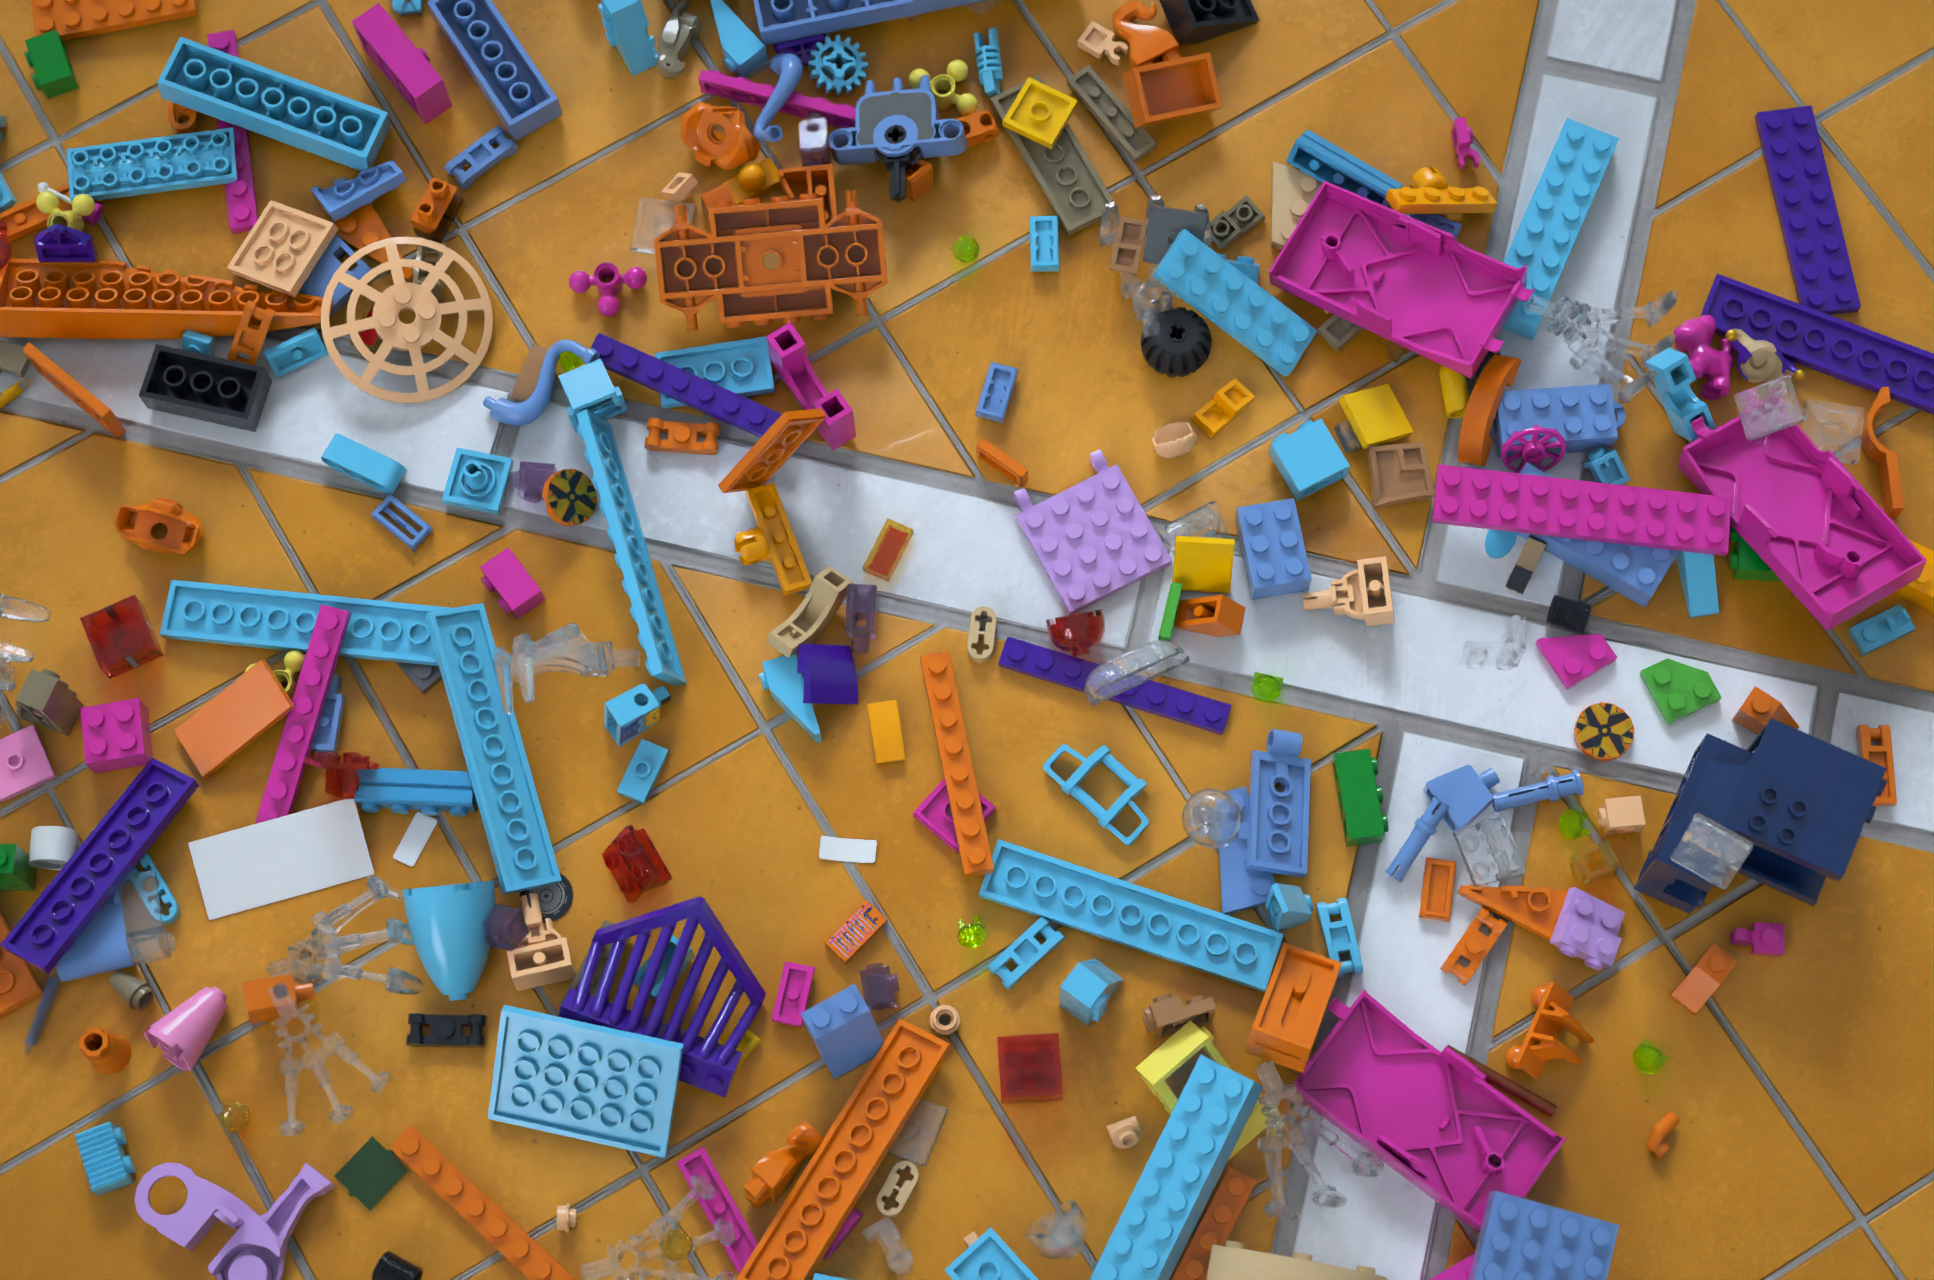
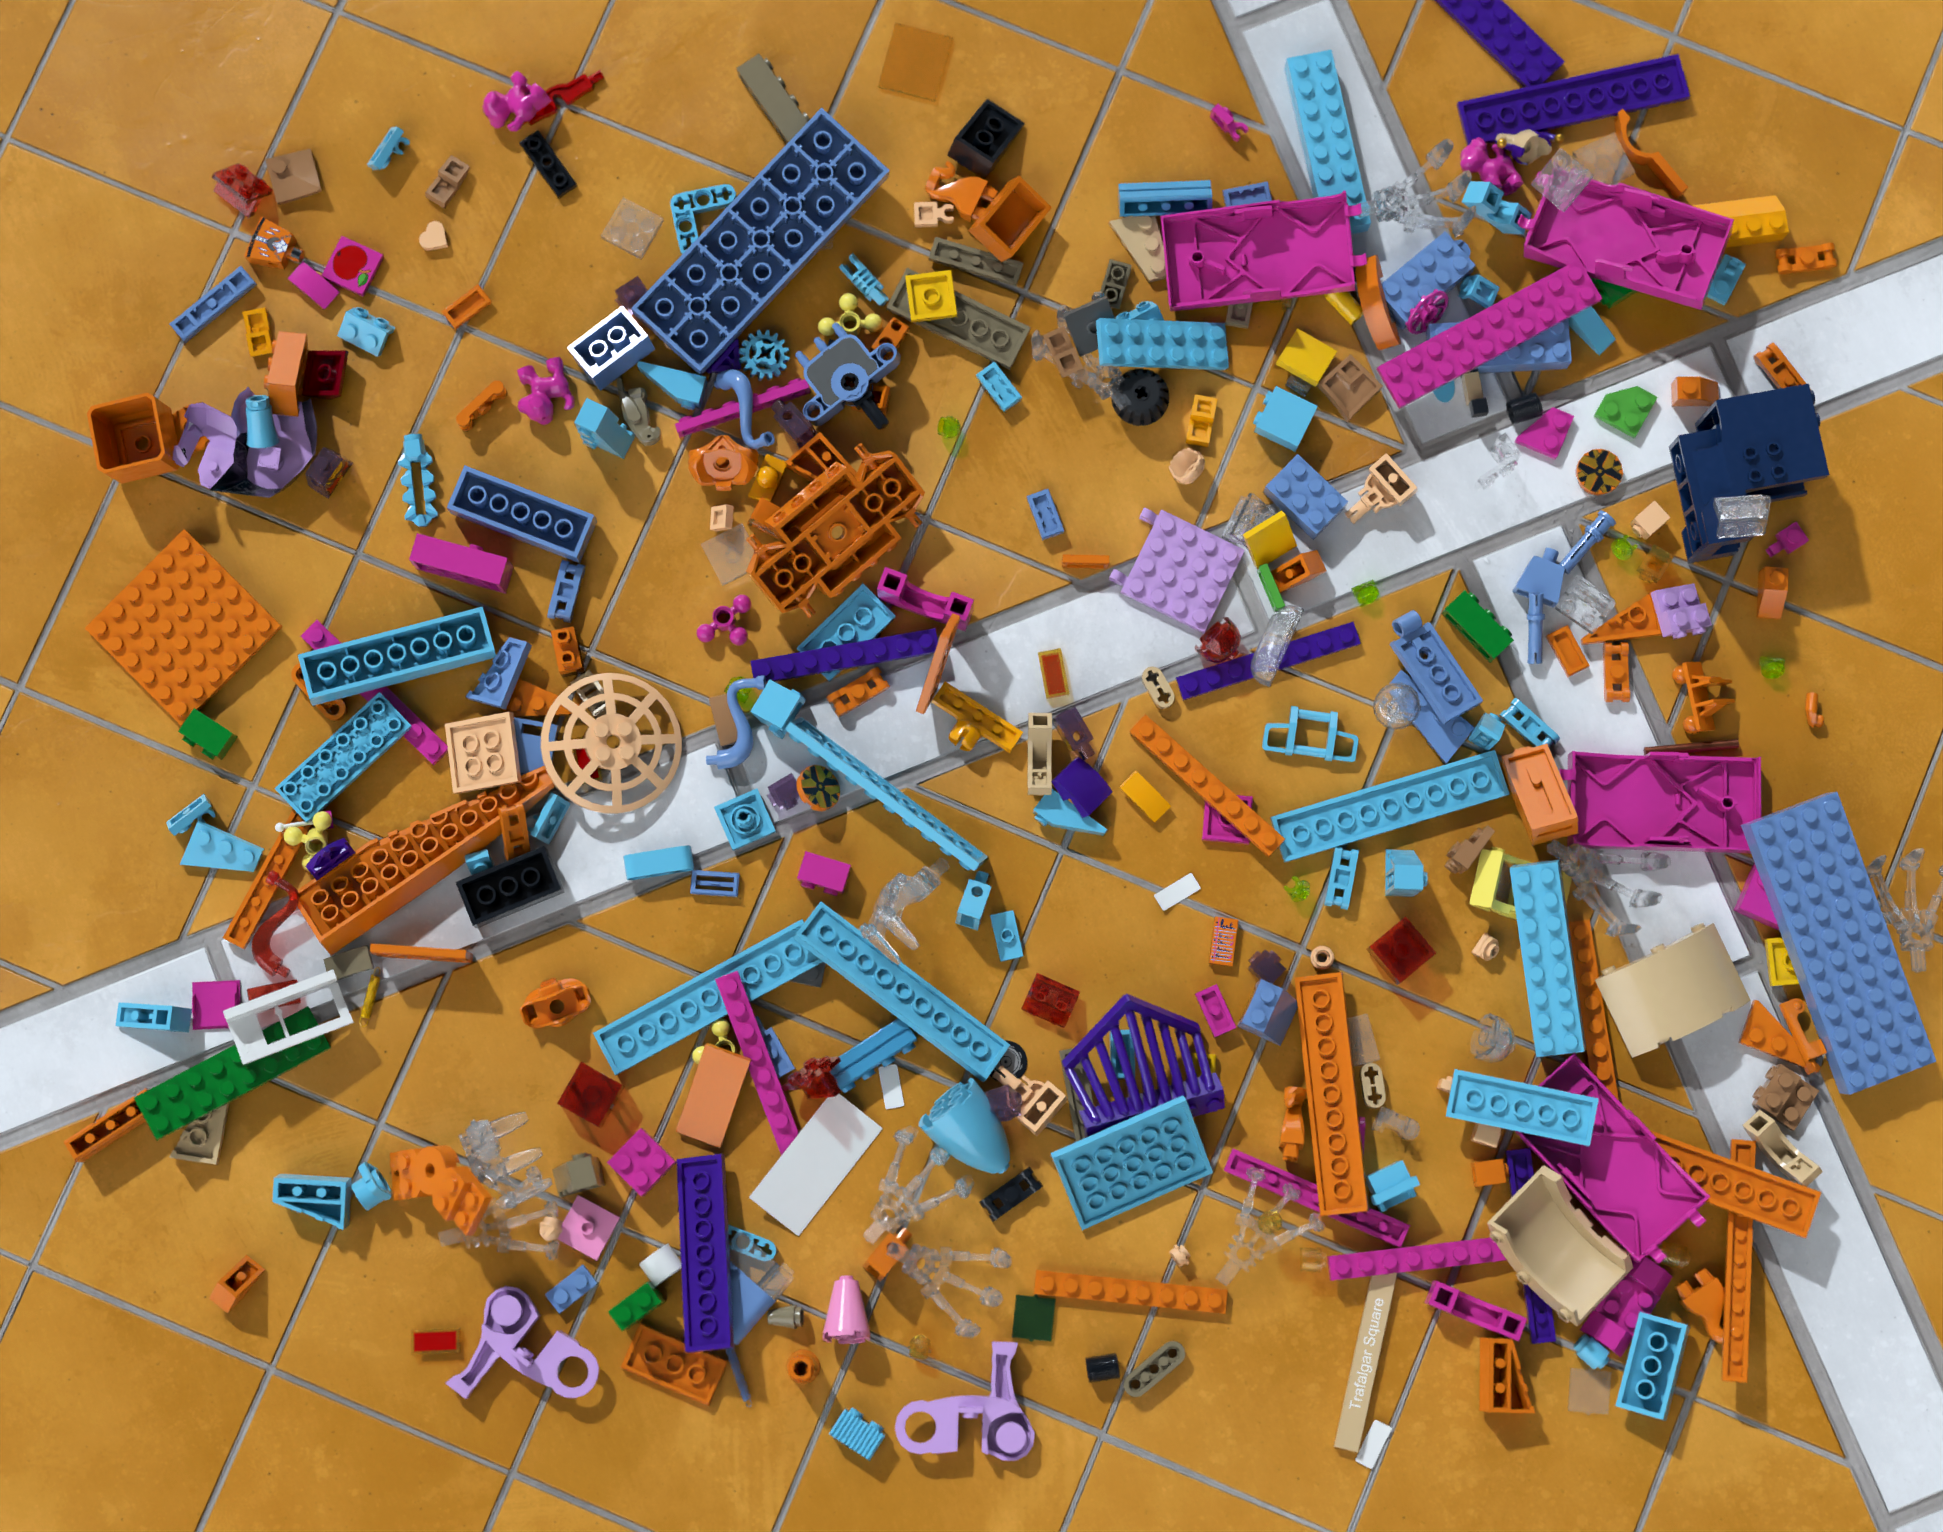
camera: 40 degrees left, 10 degrees up
light orange plate [1385,167,1498,214] -> none

